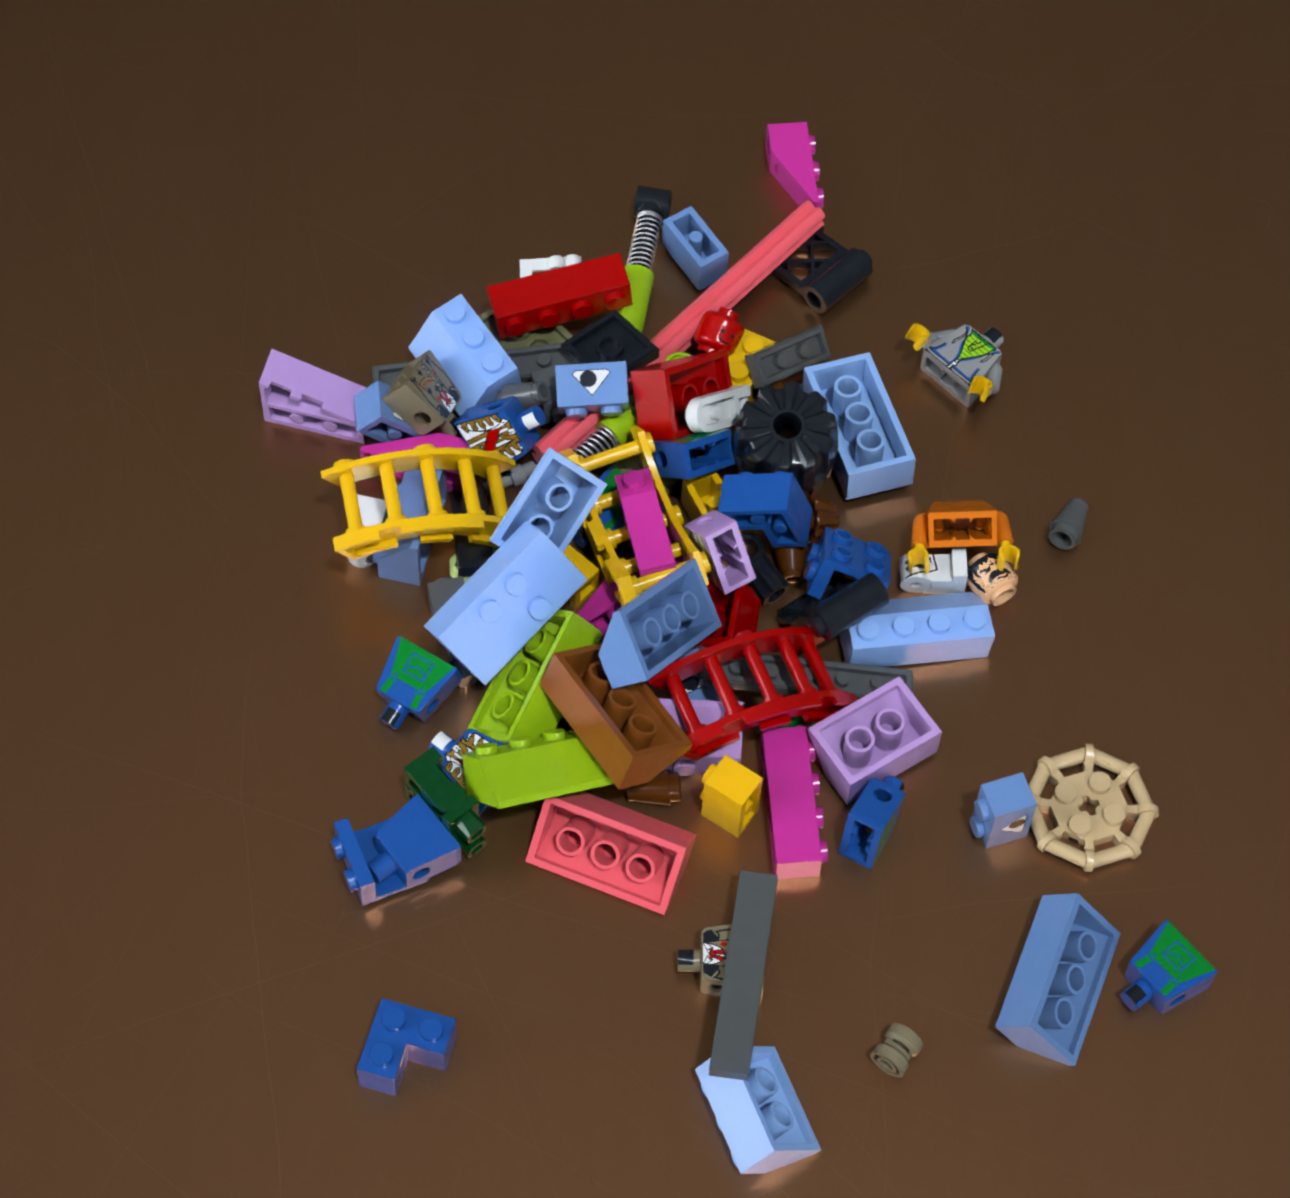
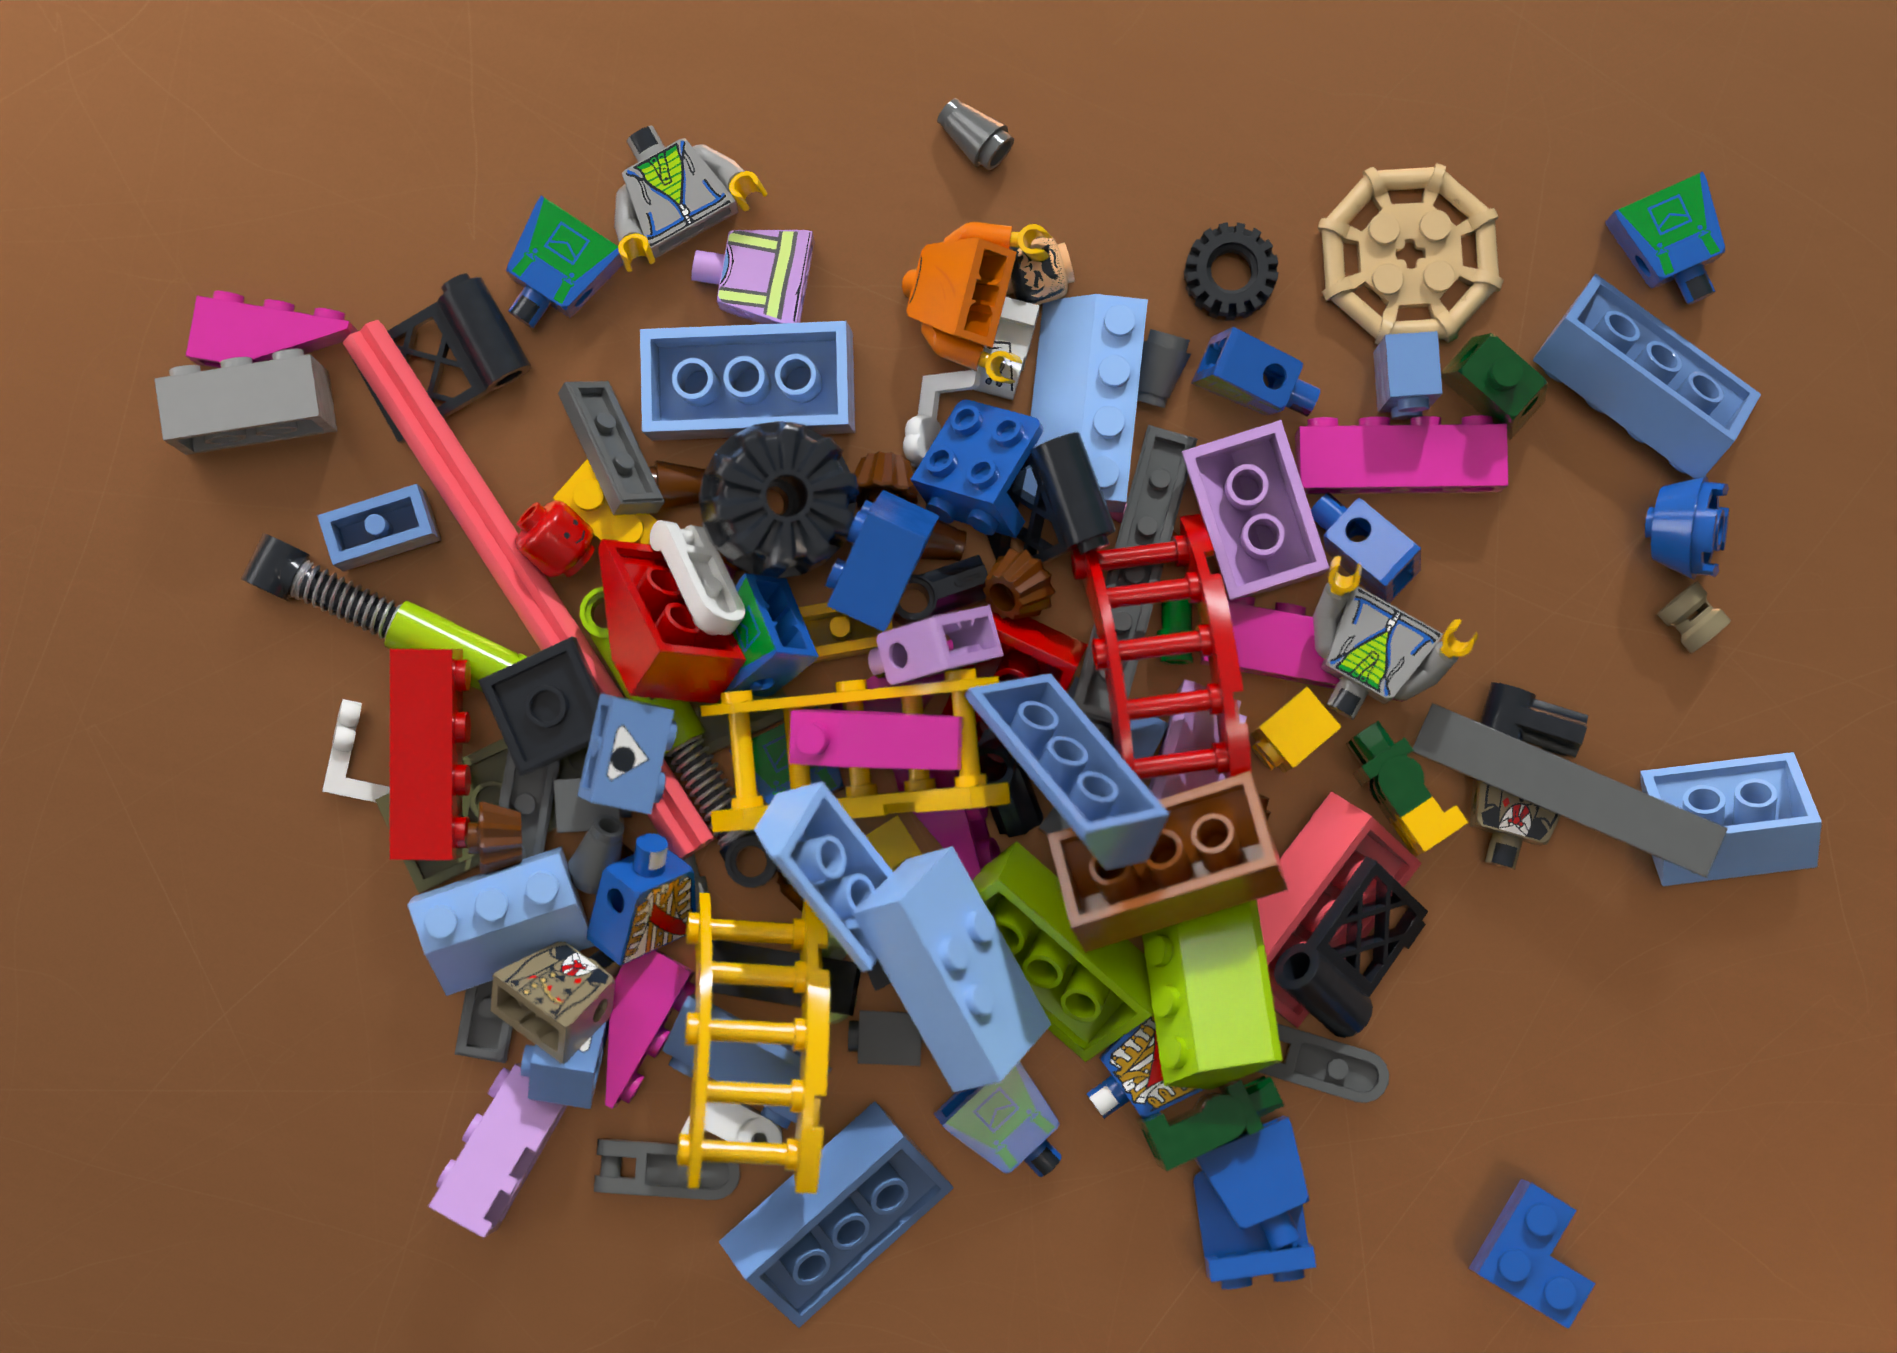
camera: 70 degrees left, 25 degrees up
none -> light grey brick [154,349,337,455]
none -> reddish brown piece [468,801,522,875]
none -> torso [506,195,623,329]
none -> dark grey plate [594,1138,741,1200]
none -> torso [691,230,815,324]
none -> medium blue slope [719,1101,954,1328]
none -> white piece [903,370,981,467]
none -> reddish brown piece [982,548,1056,620]
none -> dark grey cone [1137,329,1191,408]
none -> black tyre [1184,222,1279,321]
none -> blue torso [1191,327,1320,417]
none -> dark grey plate [1256,1023,1389,1103]
none -> black piece [1274,856,1428,1038]
none -> dark pink brick [1295,415,1508,494]
none -> torso [1313,556,1478,720]
none -> dark green hips [1346,720,1468,857]
none -> dark green torso [1441,333,1548,440]
none -> black piece [1479,682,1589,758]
none -> blue cone [1645,476,1729,579]

